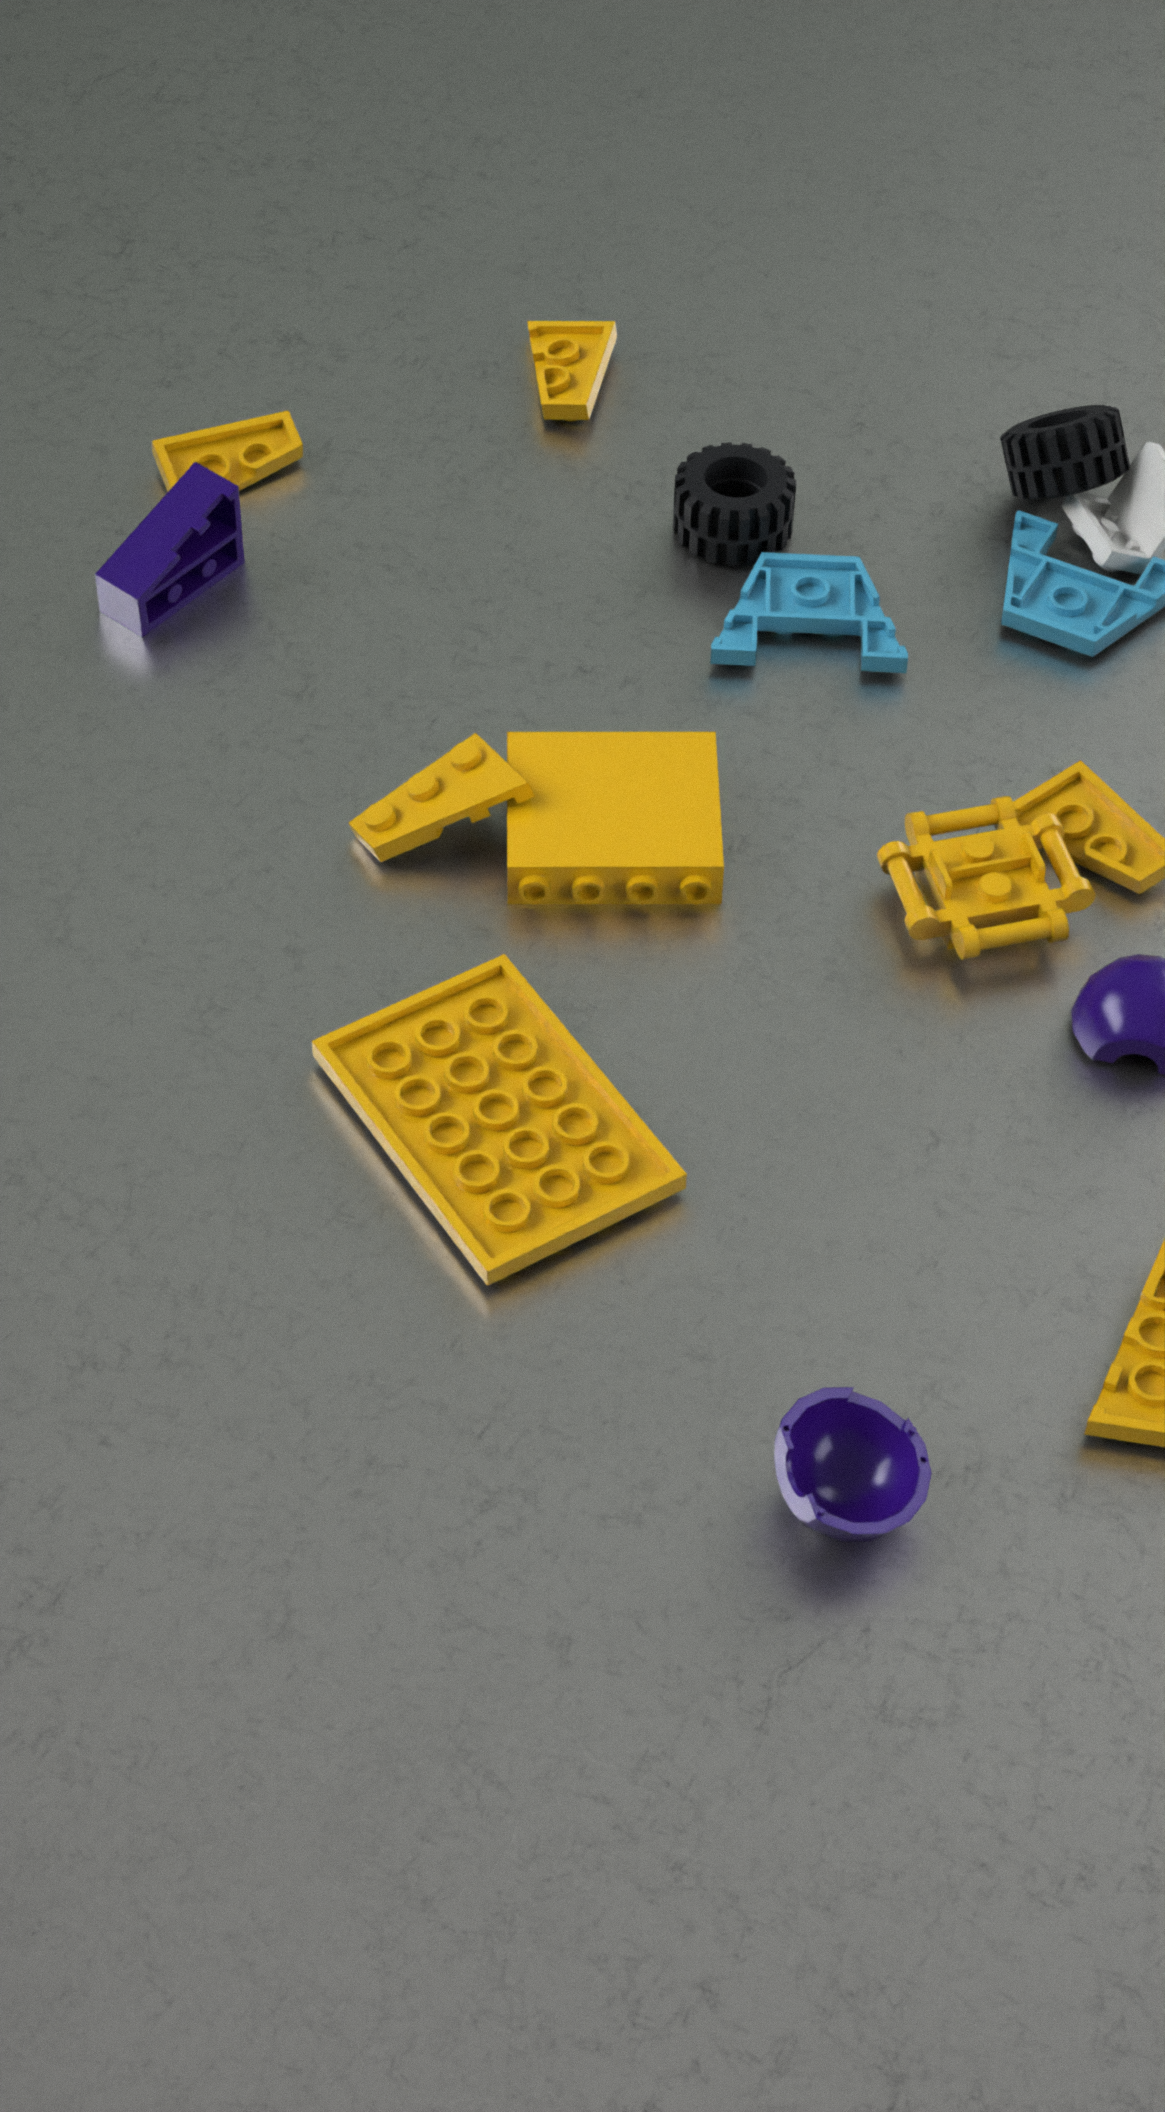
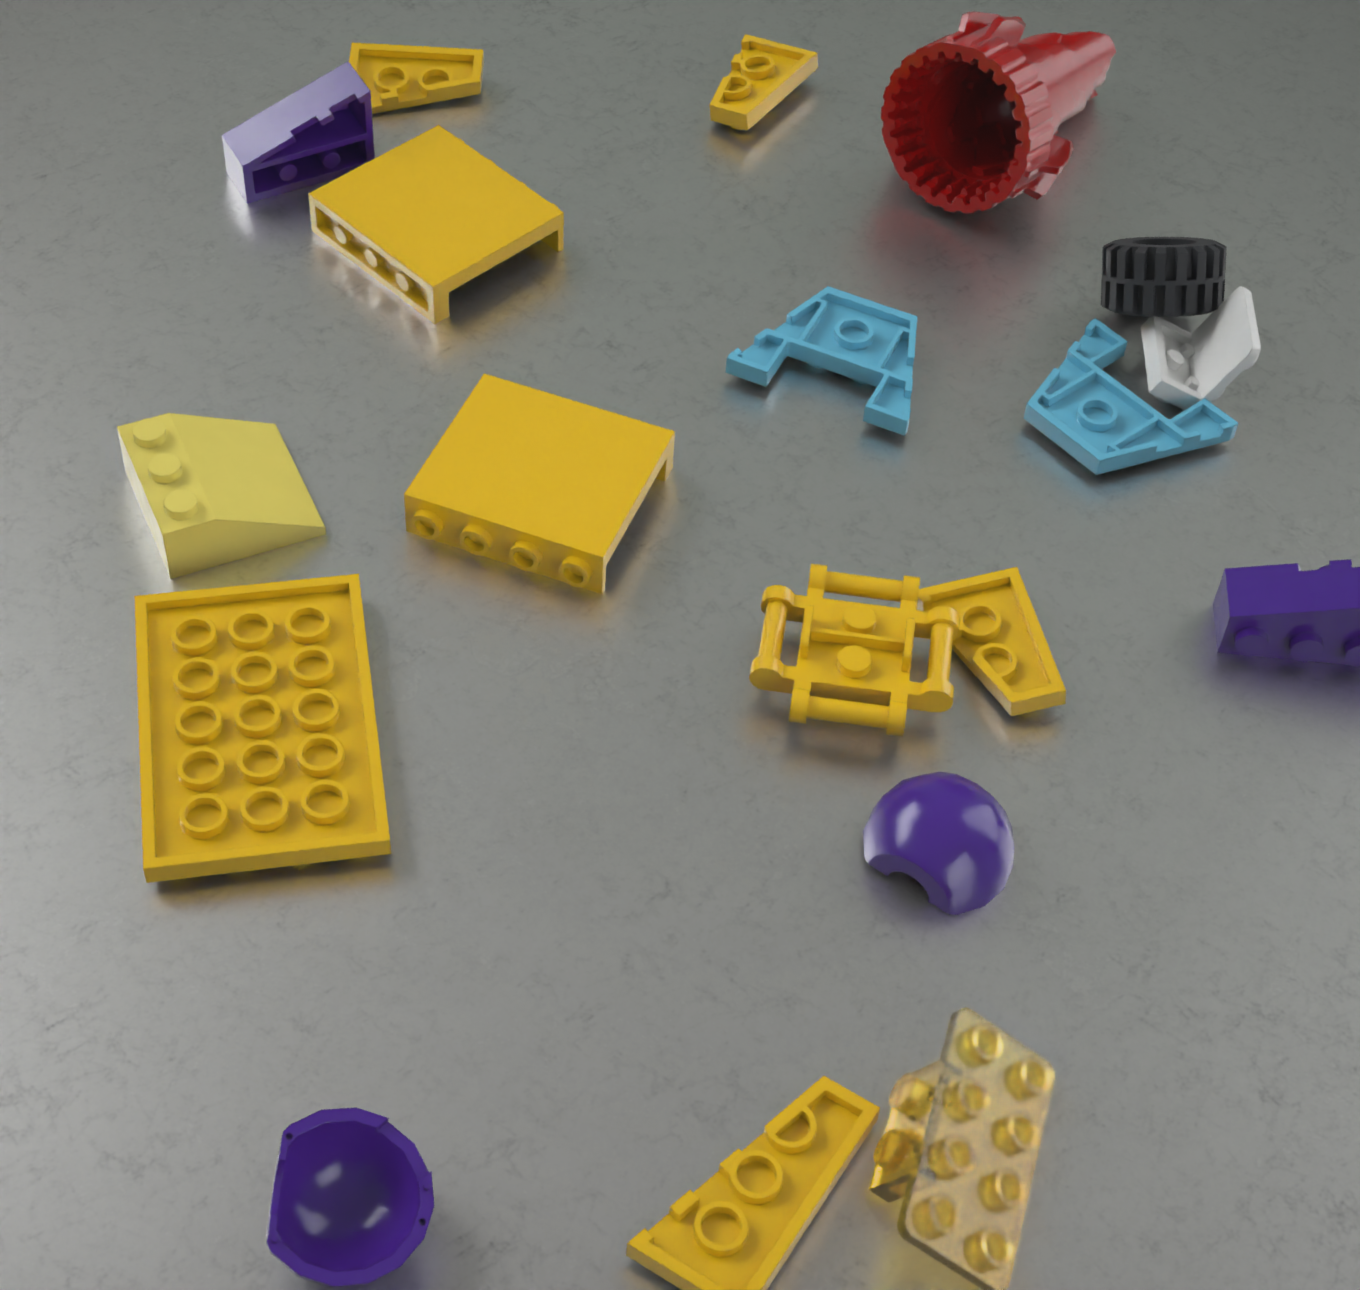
camera: 20 degrees right, 0 degrees up
yellow wing [348,733,535,863] -> none
black tyre [673,442,796,566] -> none
none -> light yellow slope [117,413,326,579]
none -> yellow panel [308,125,564,324]
none -> red cone [881,11,1116,214]

